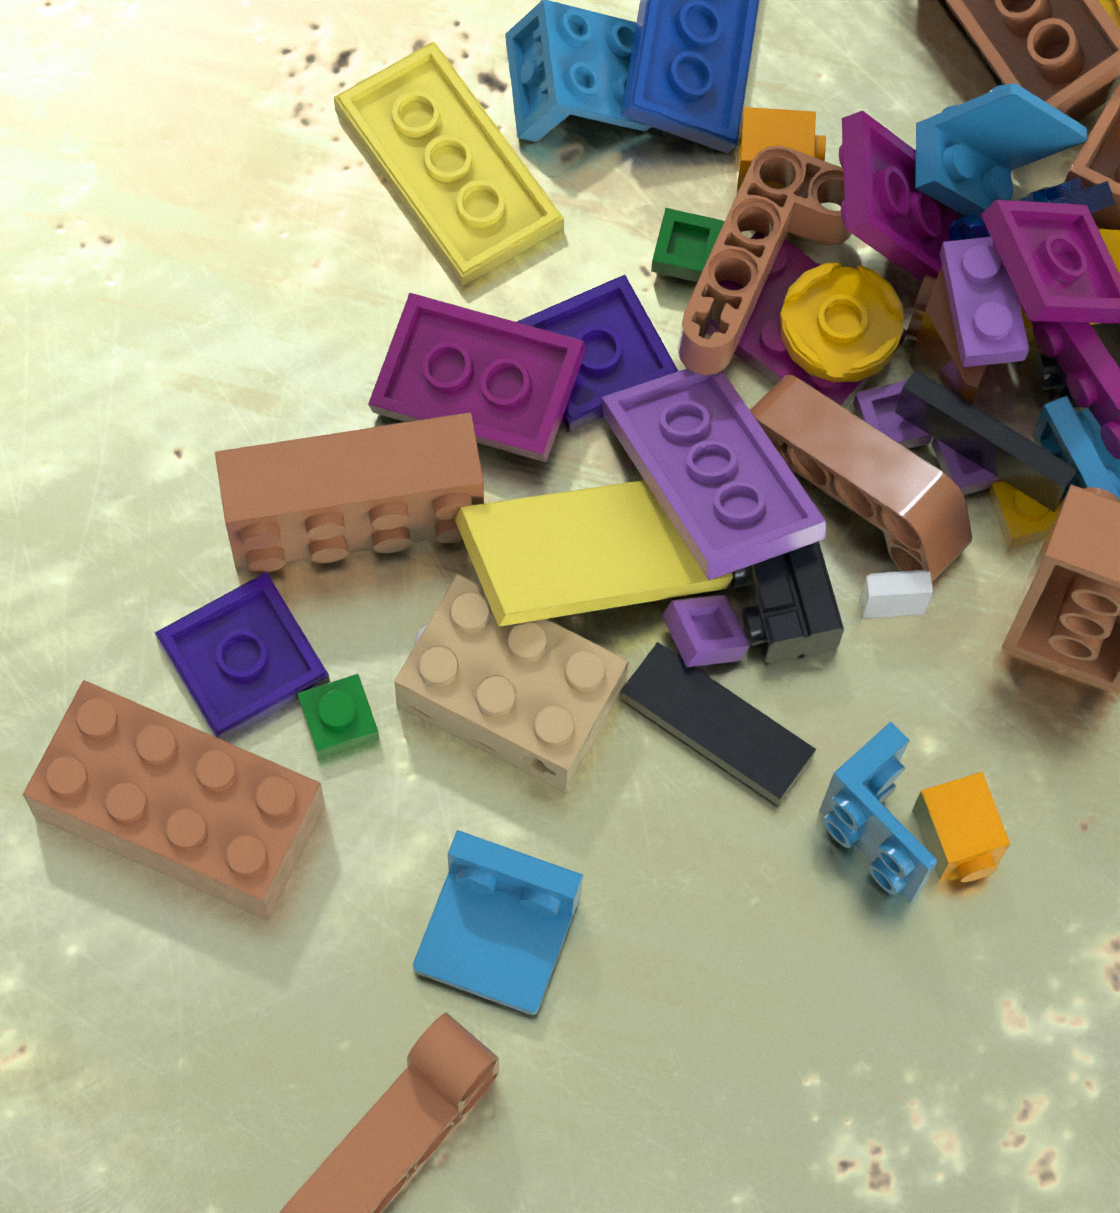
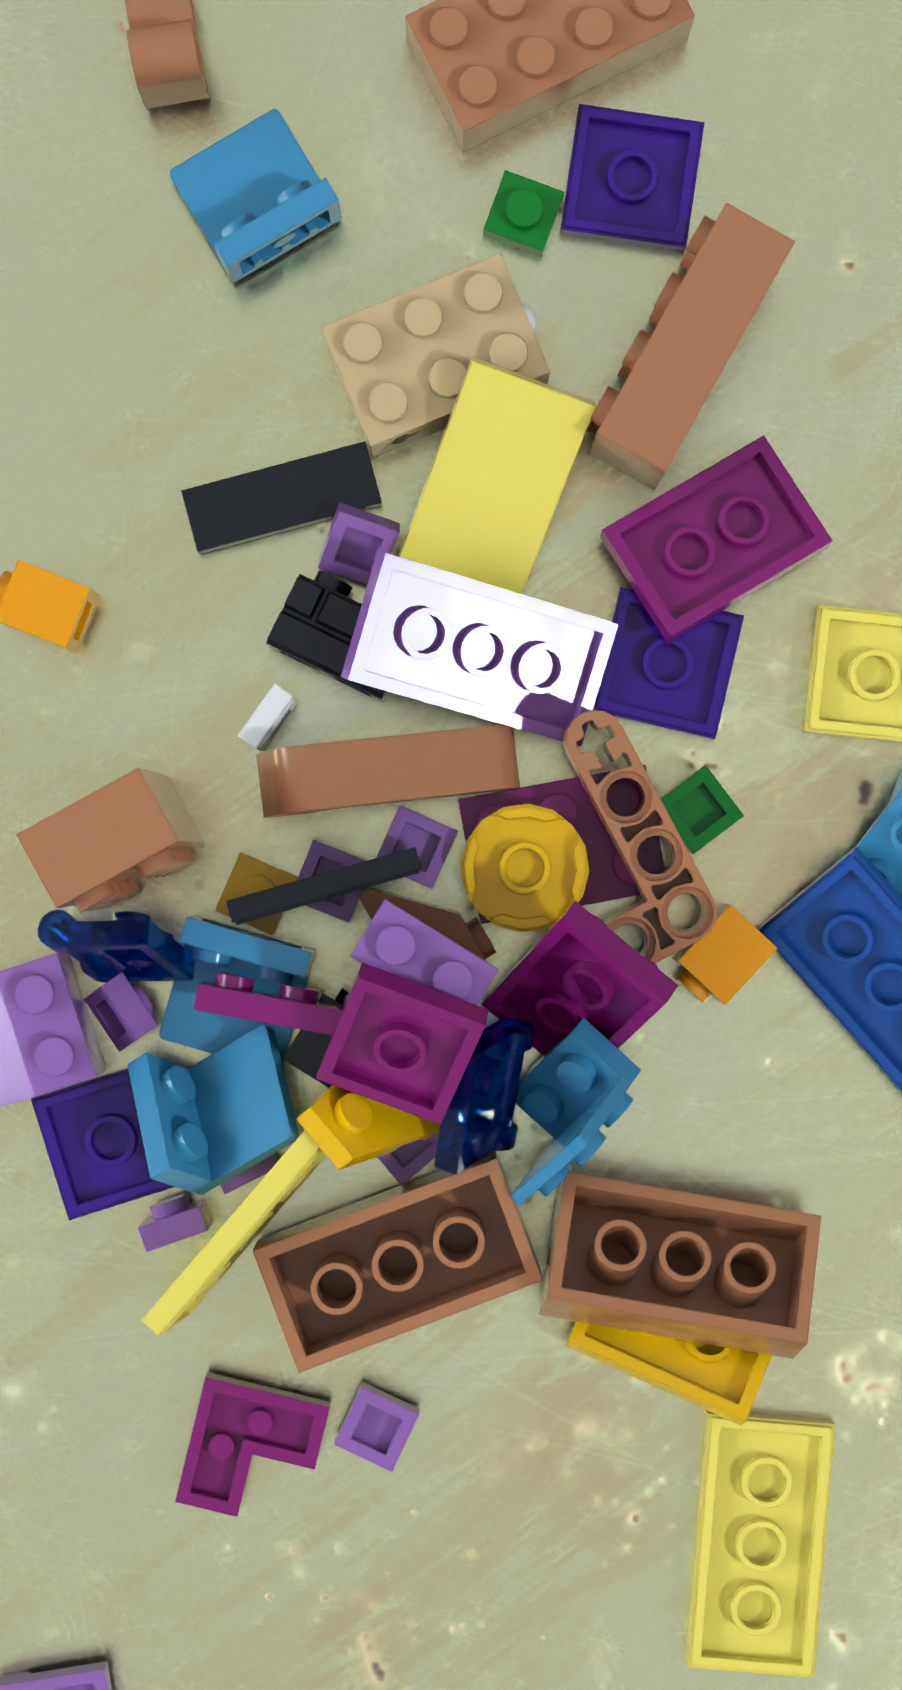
camera: 135 degrees right, 20 degrees up
dark azure bracket [820,722,937,902] -> none

